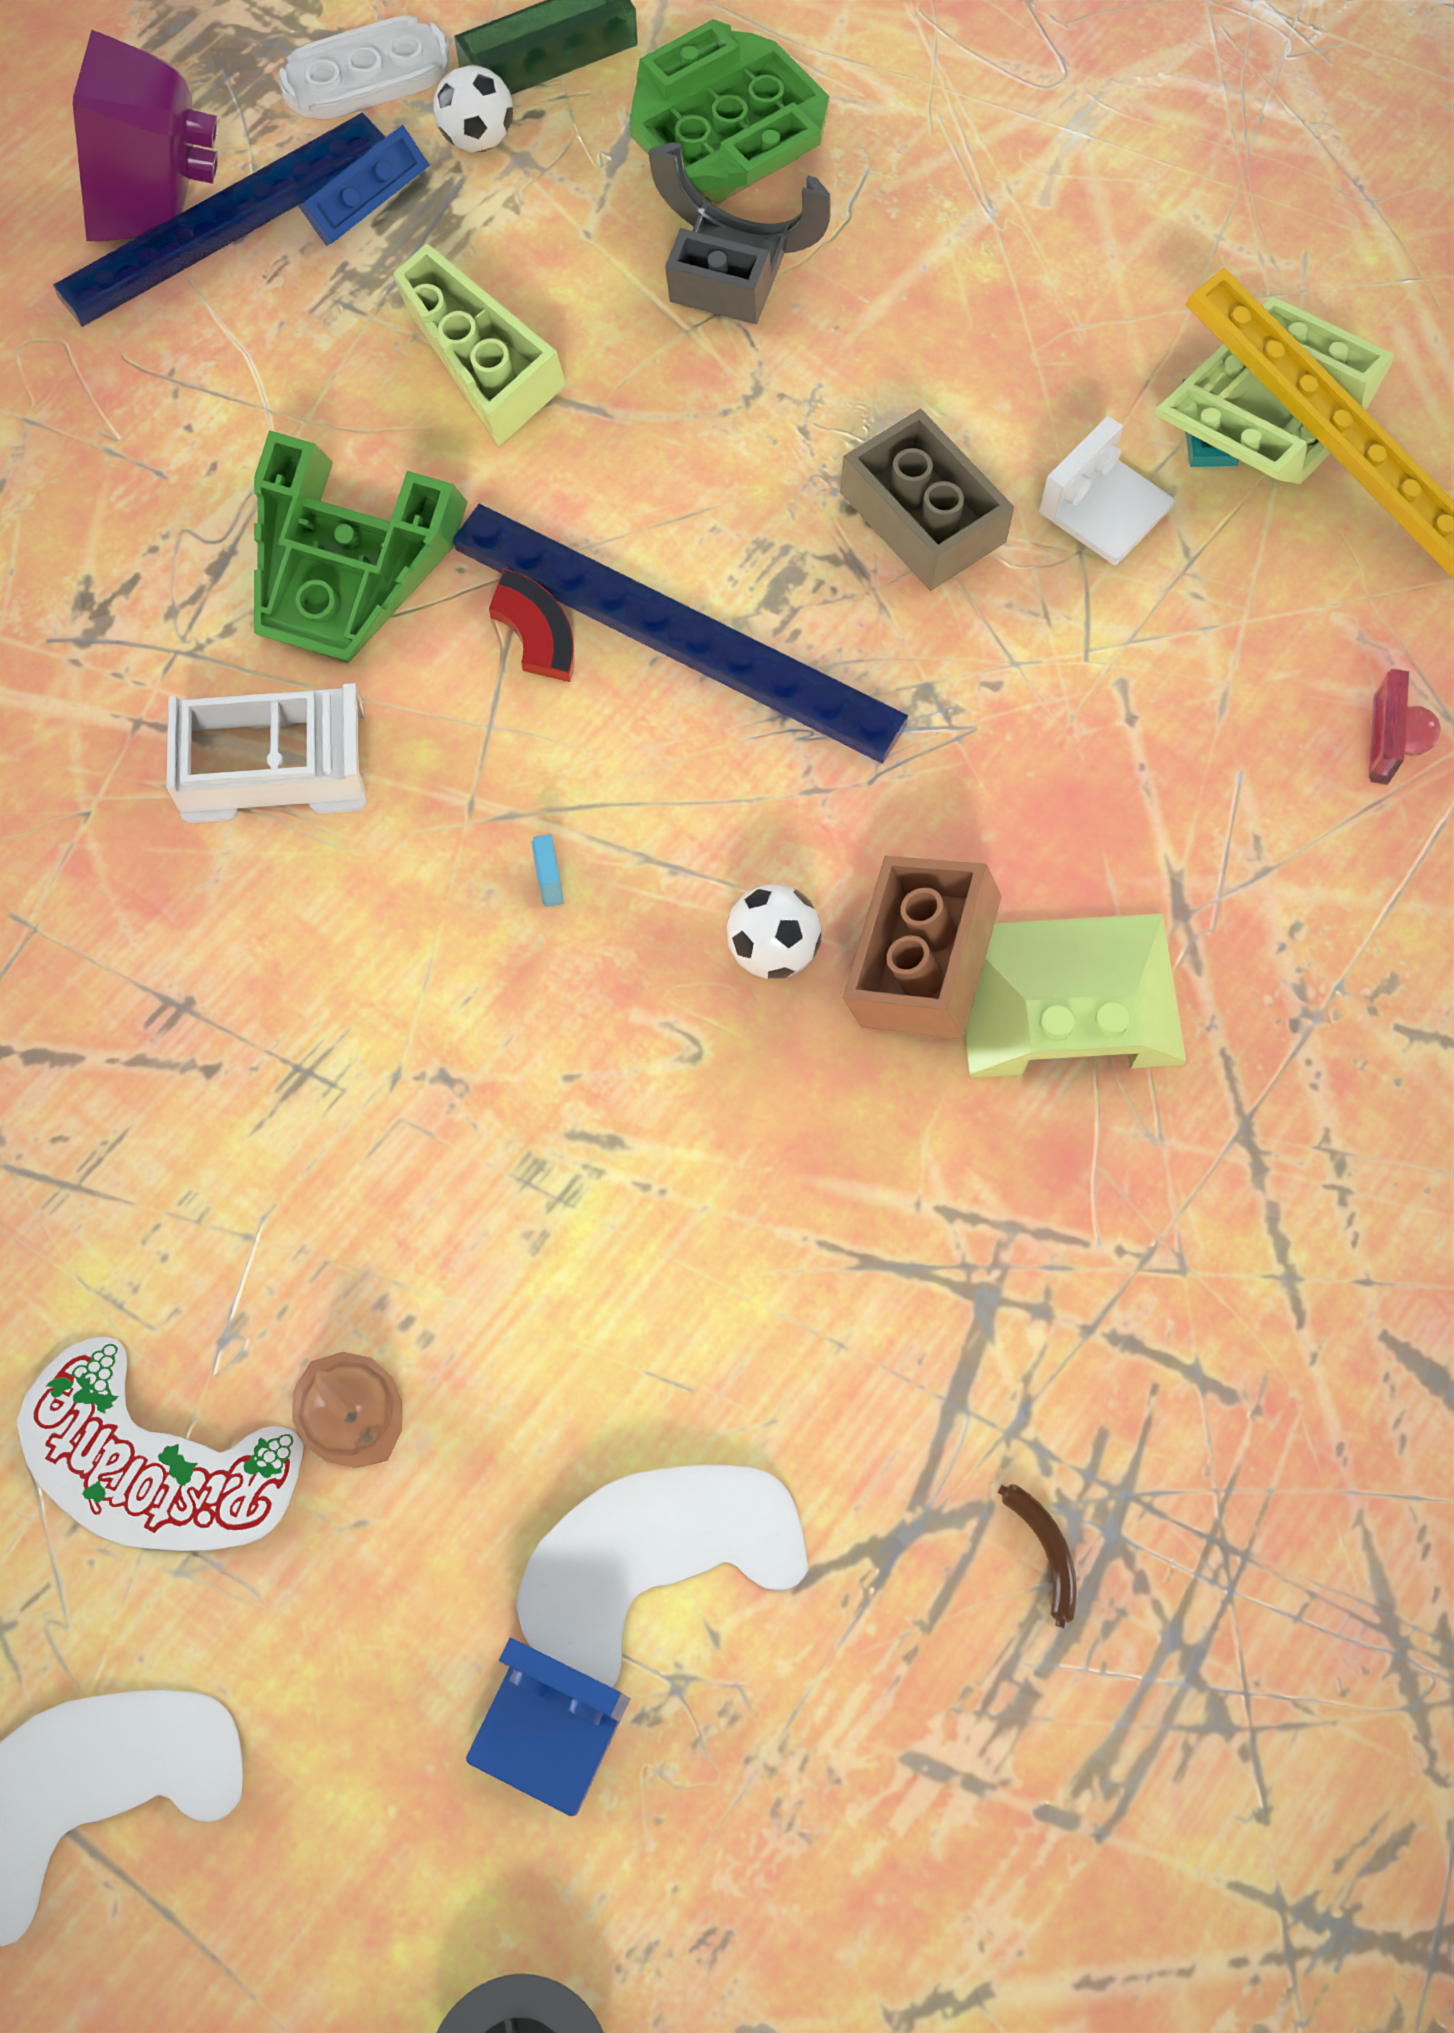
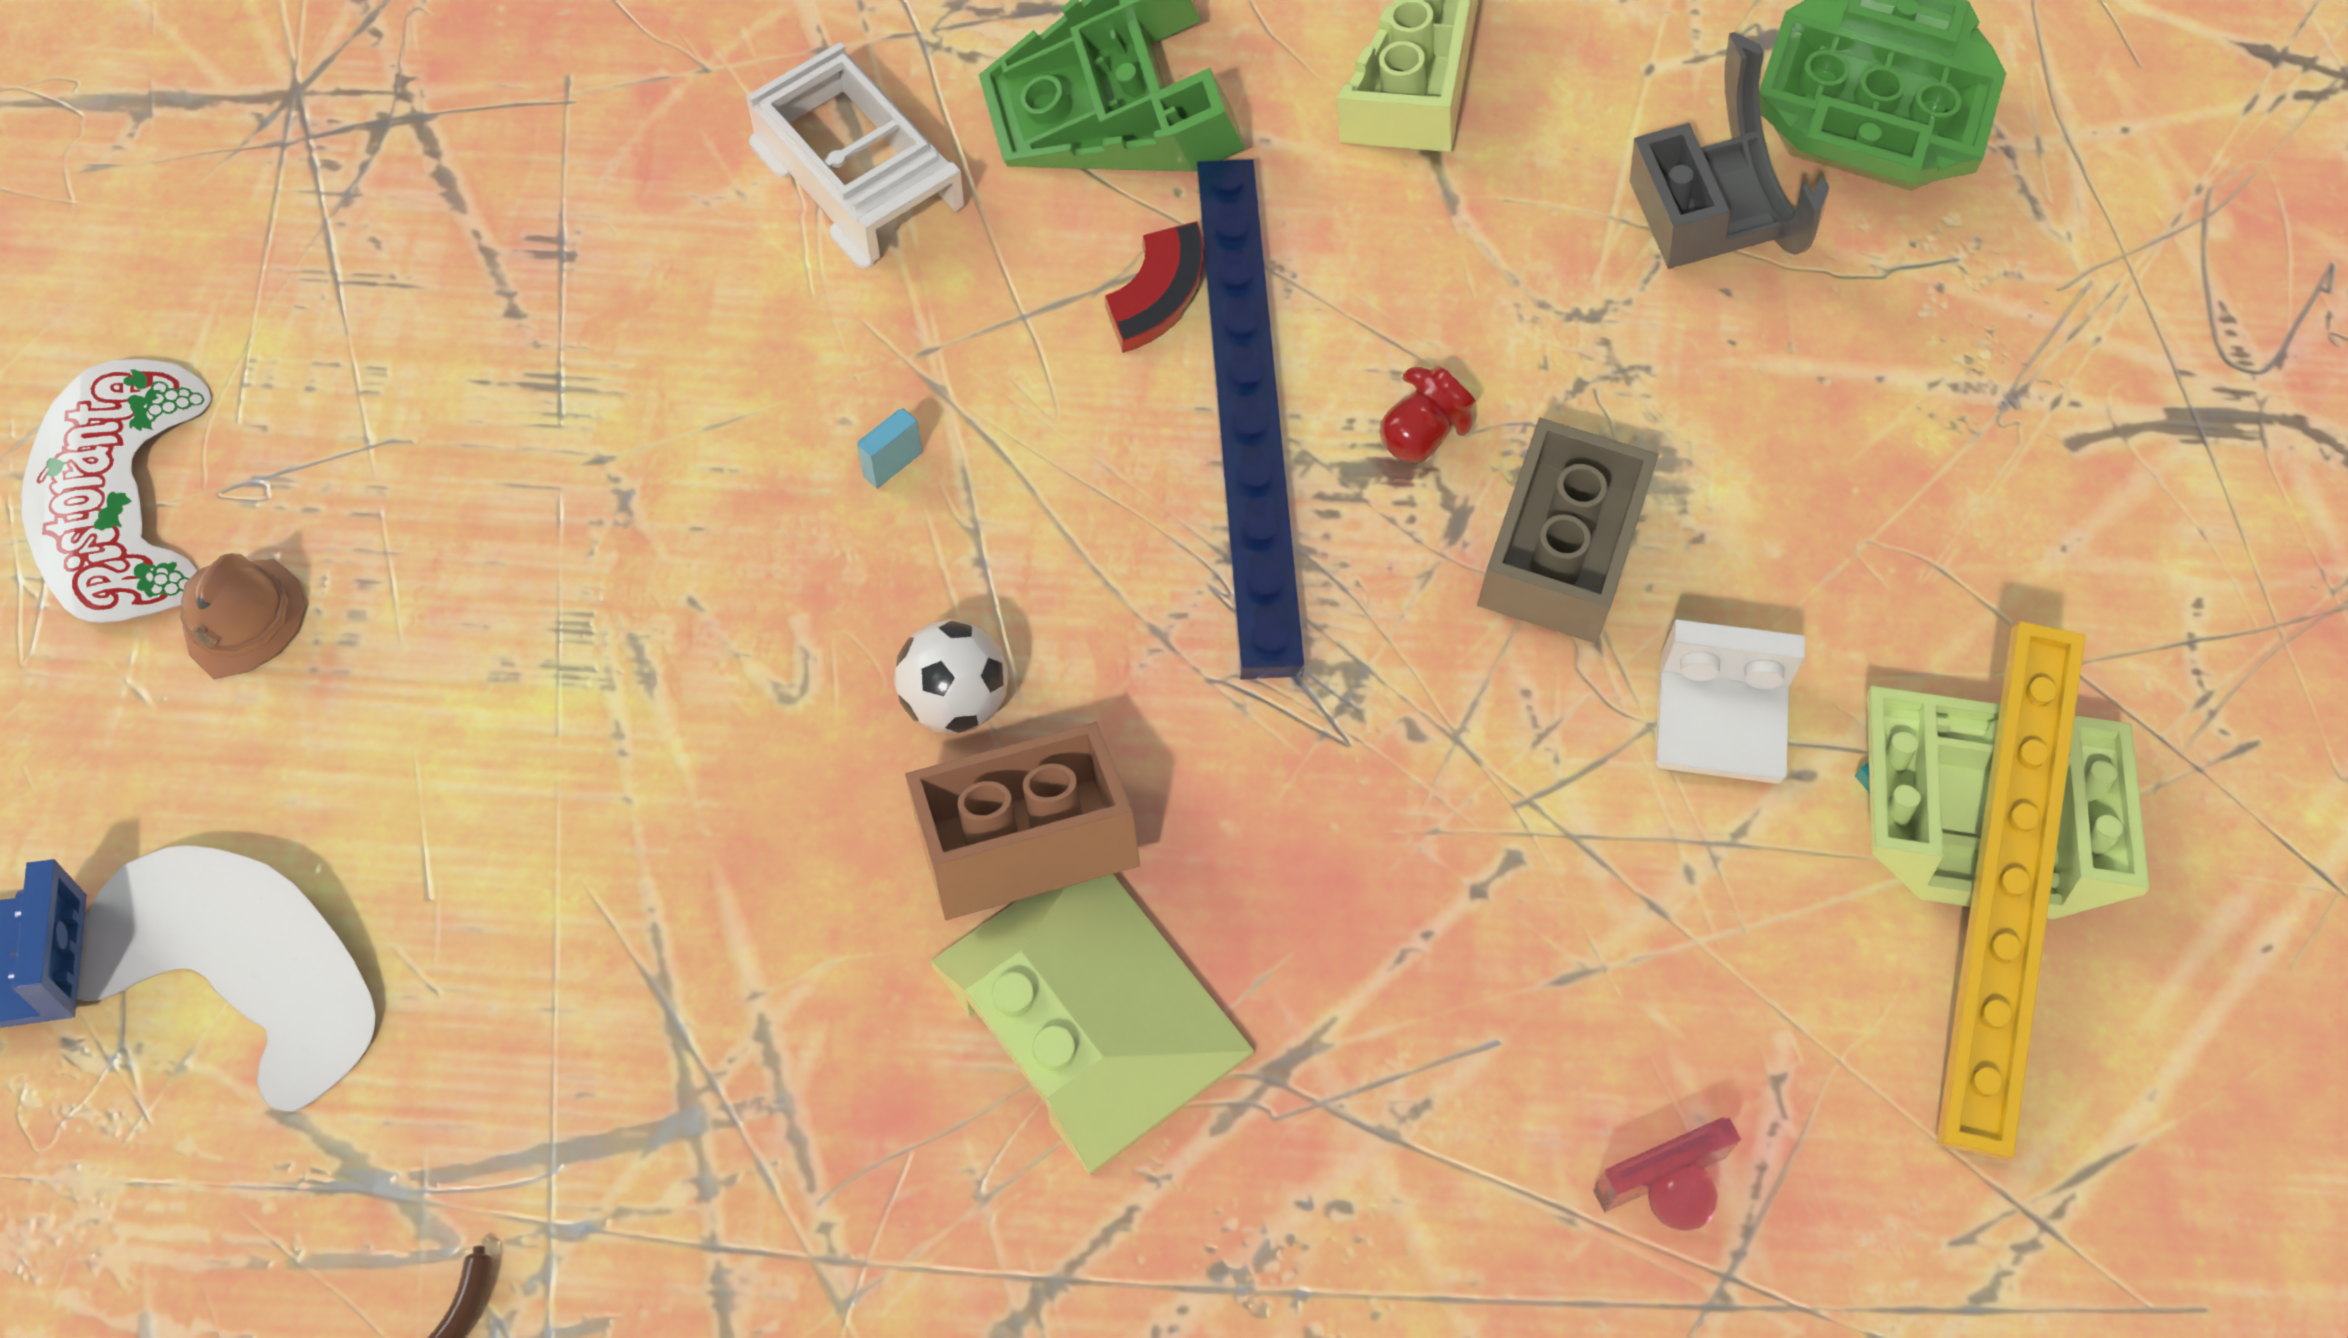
camera: 55 degrees right, 5 degrees down
none -> red animal [1379,366,1476,464]

